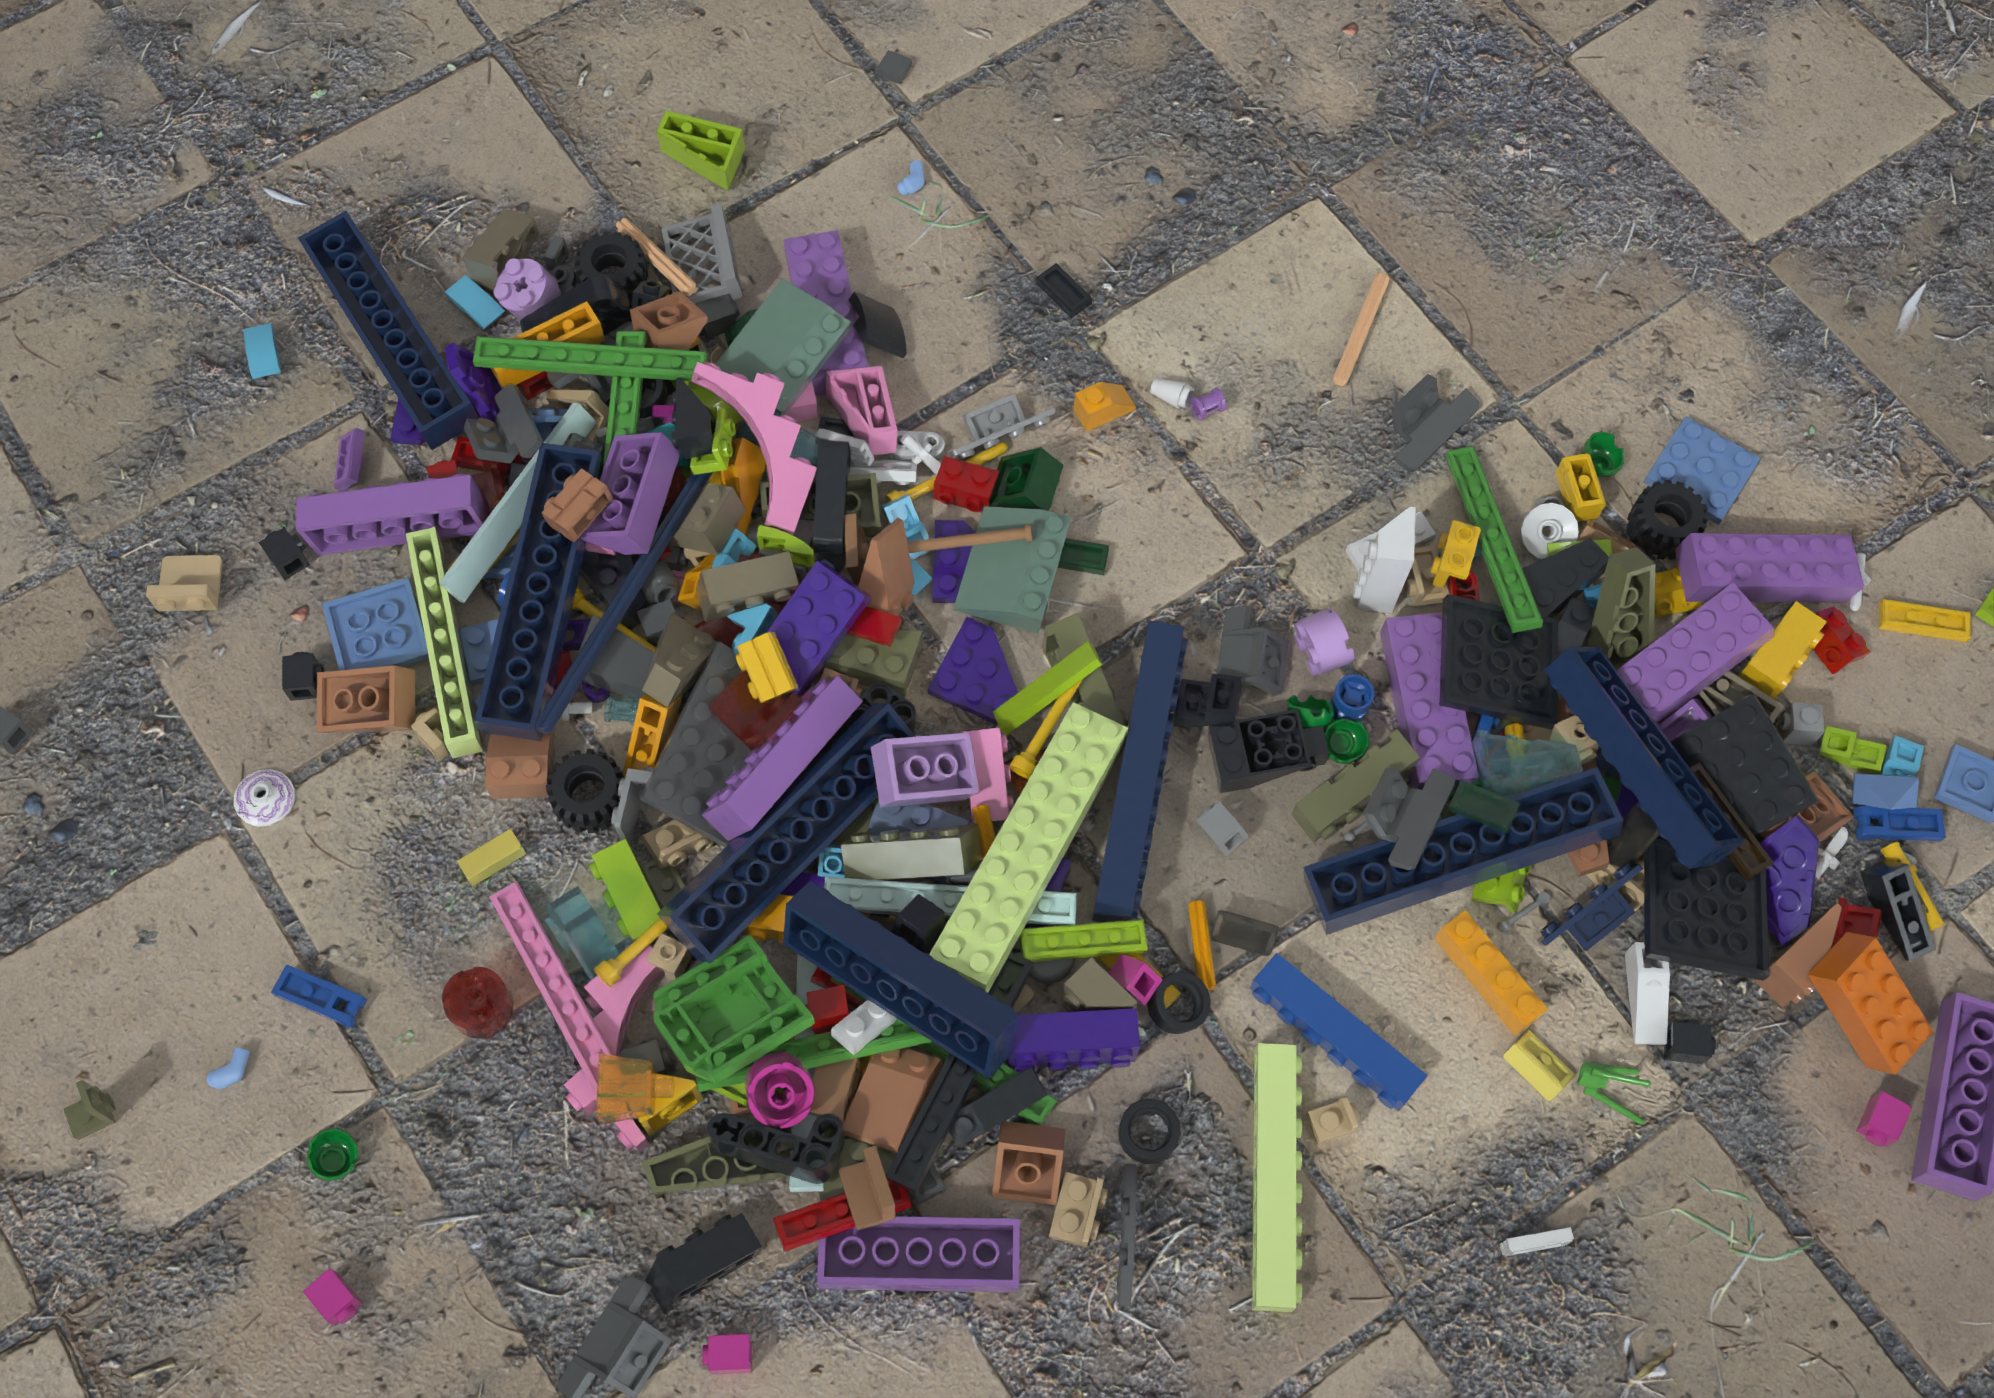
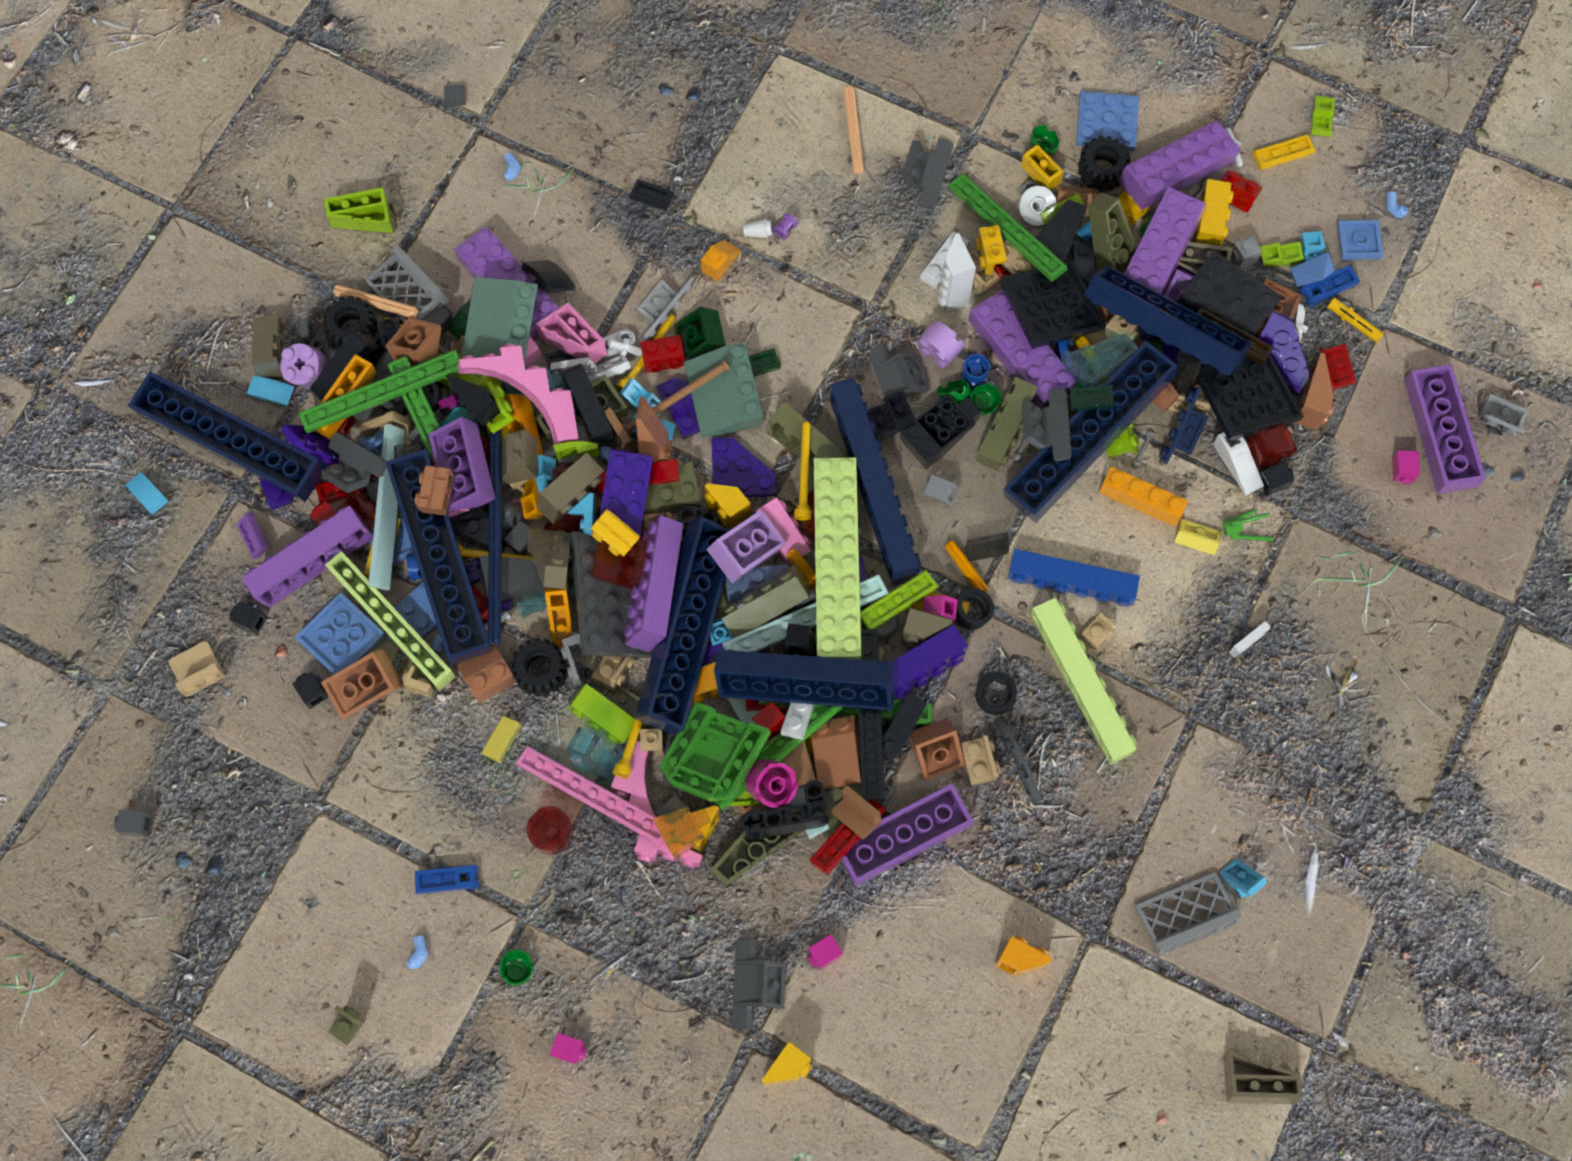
camera: 25 degrees left, 5 degrees up
dish [234,769,295,827] -> none
black wedge [645,1213,762,1315] -> none
lime tile [993,641,1102,735] -> none
orange brick [1808,932,1934,1075] -> none
black slope [1860,860,1936,962] -> none
none -> yellow slope [704,484,751,530]
none -> tan bracket [1001,240,1033,274]
none -> clear red brick [1247,423,1298,468]

